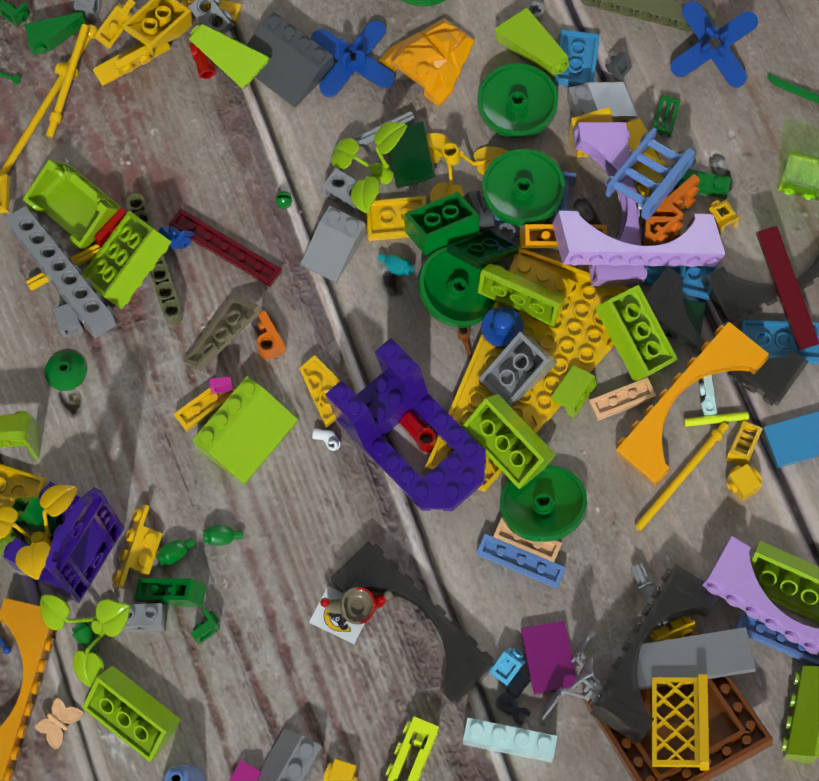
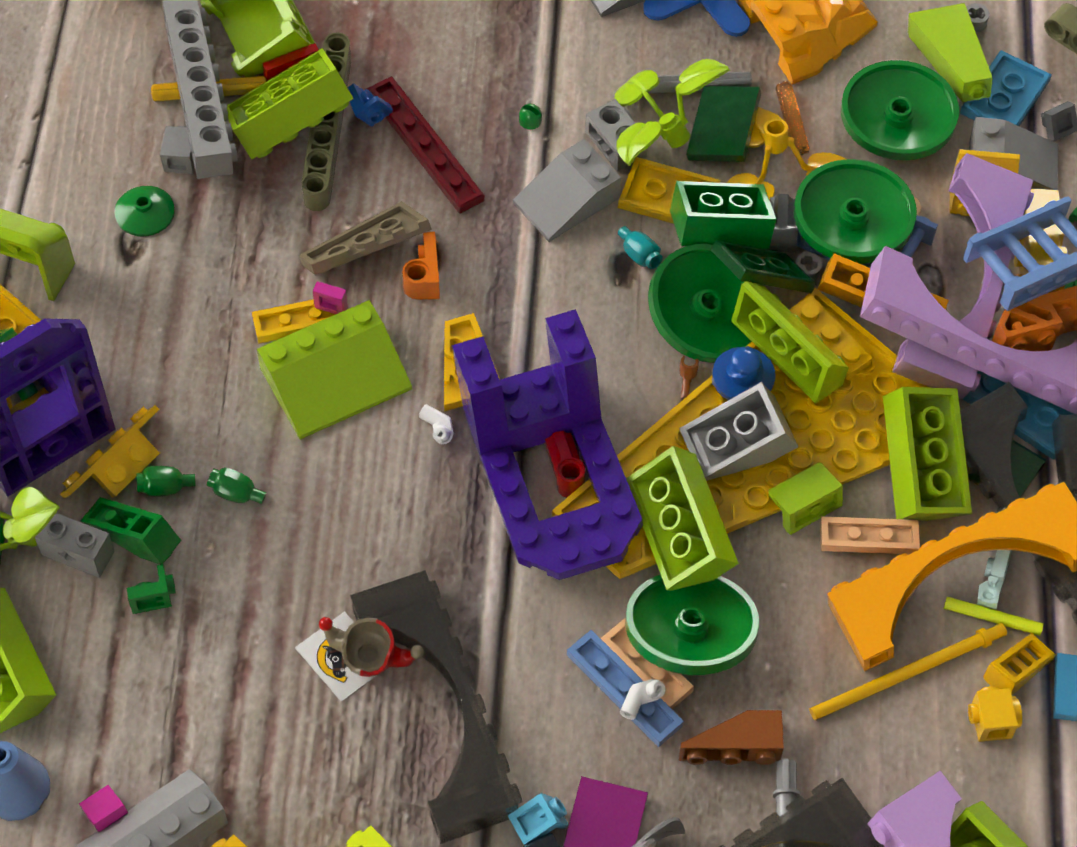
camera: 20 degrees right, 10 degrees down
none -> white arm [620,679,666,720]
none -> dark orange slope [679,710,784,765]
none -> clear orange axle [775,81,810,156]

